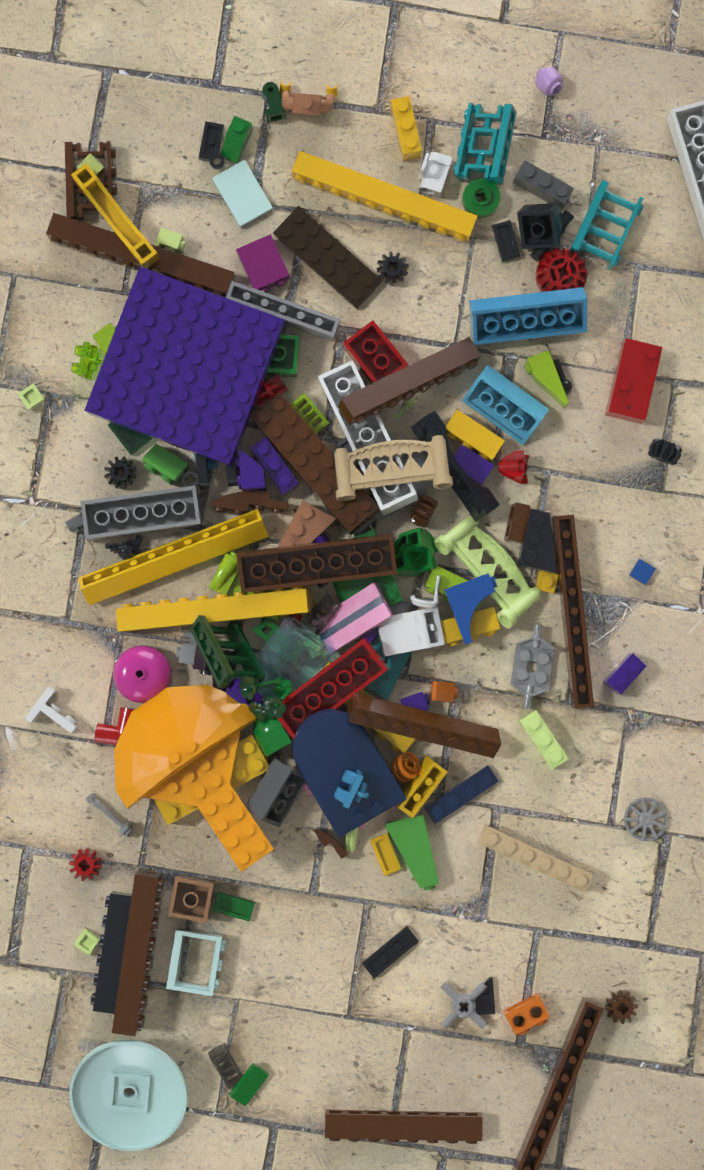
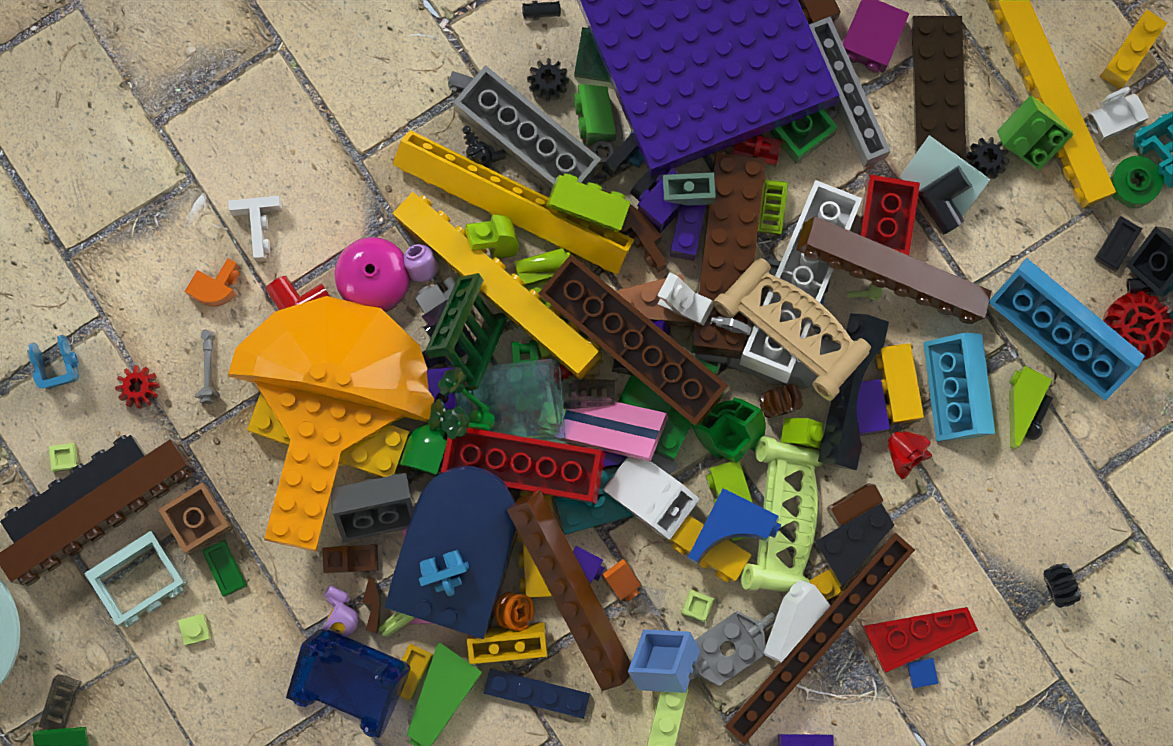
camera: 50 degrees right, 5 degrees down
white piece [410,575,441,608] -> none
red brick [605,338,663,424] -> none
none -> dark azure piece [27,334,79,389]
none -> yellowish green plate [178,614,211,646]
none -> orange brick [184,258,240,307]
none -> clear blue windscreen [286,629,411,738]
none -> reddish brown slope [322,544,379,574]
none -> lavender piece [323,585,360,637]
none -> lavender head [404,244,439,282]
none -> lime brick [465,215,519,259]
none -> black pin [522,0,561,20]
none -> lime brick [546,173,631,233]
none -> medium blue piece [628,629,700,693]
none -> white bracket [657,273,714,326]
none -> sand green slope [663,173,716,206]
none -> yellowish green tile [681,589,714,623]
none -> light grey piece [711,316,752,335]
none -> white slope [764,580,830,662]
none -> lime brick [781,418,824,448]
none -> red wing [862,607,978,673]
none -> light aqua tile [899,135,990,216]
none -> black brick [918,165,972,235]
none -> bright green slope [997,95,1074,171]

